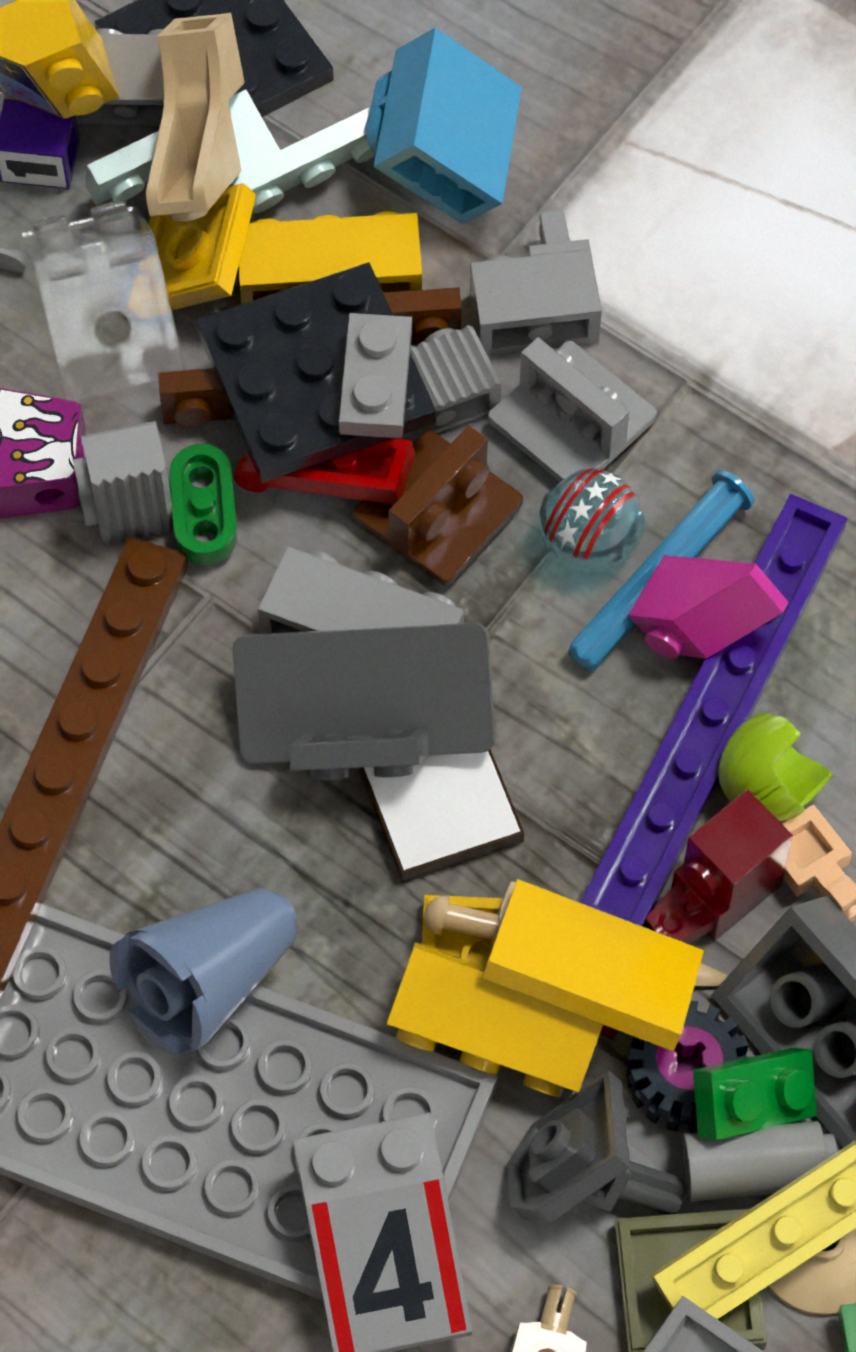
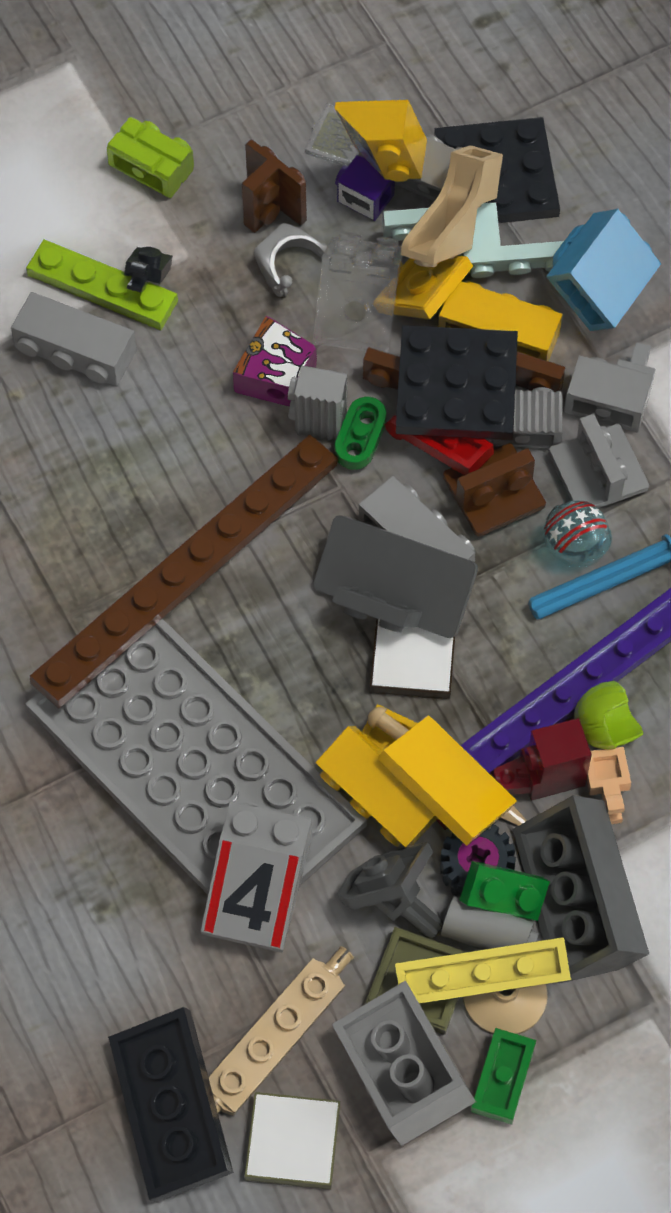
camera: 25 degrees right, 0 degrees up
sand blue cone [109,887,297,1055] -> none
light grey plate [339,313,412,438] -> none
dark pink slope [628,555,789,659] -> none

